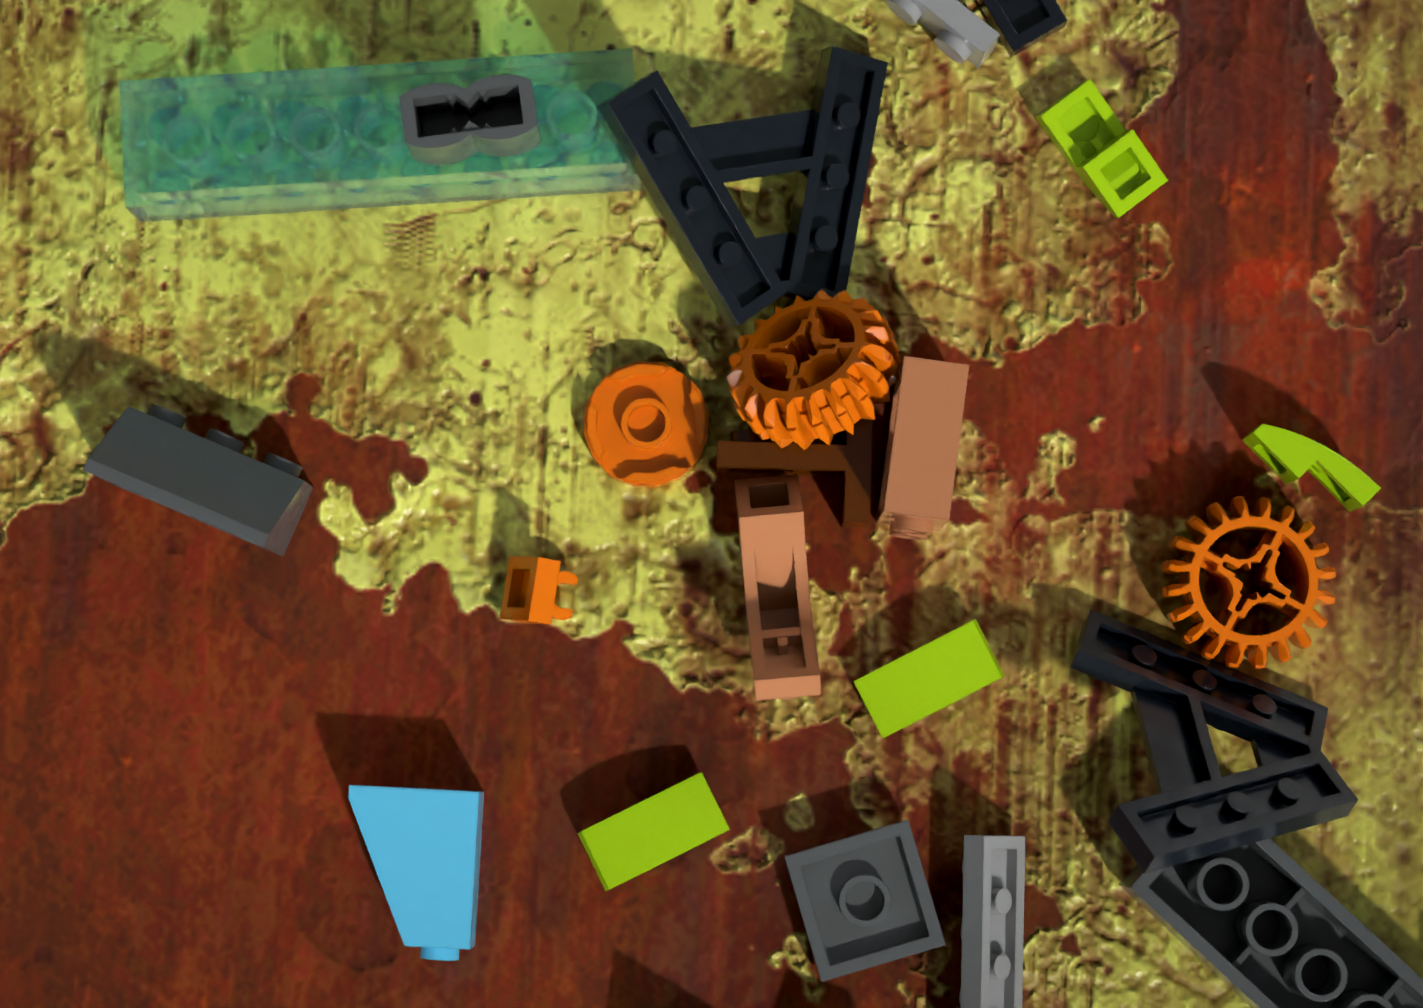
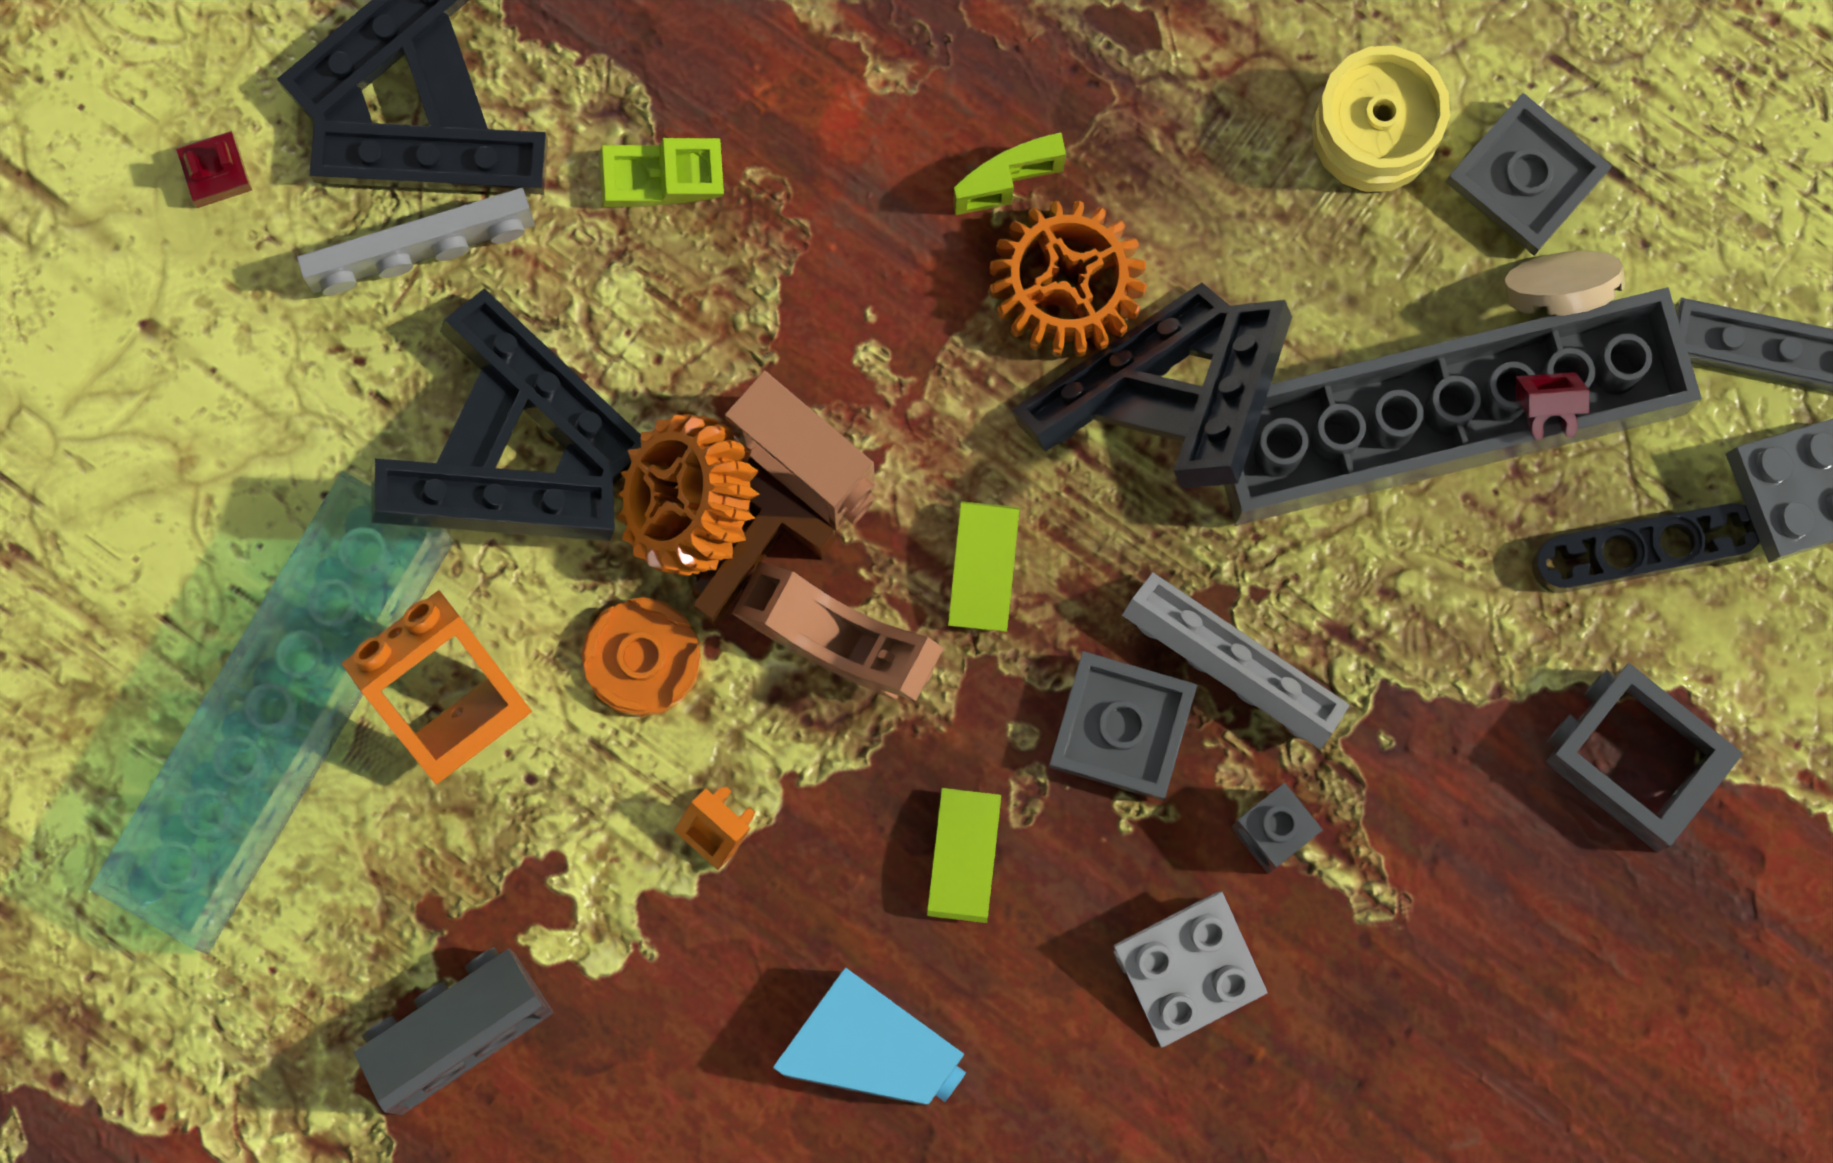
camera: 60 degrees left, 5 degrees down
dark grey brick [399,74,542,165] -> none
none -> orange window [341,590,532,785]

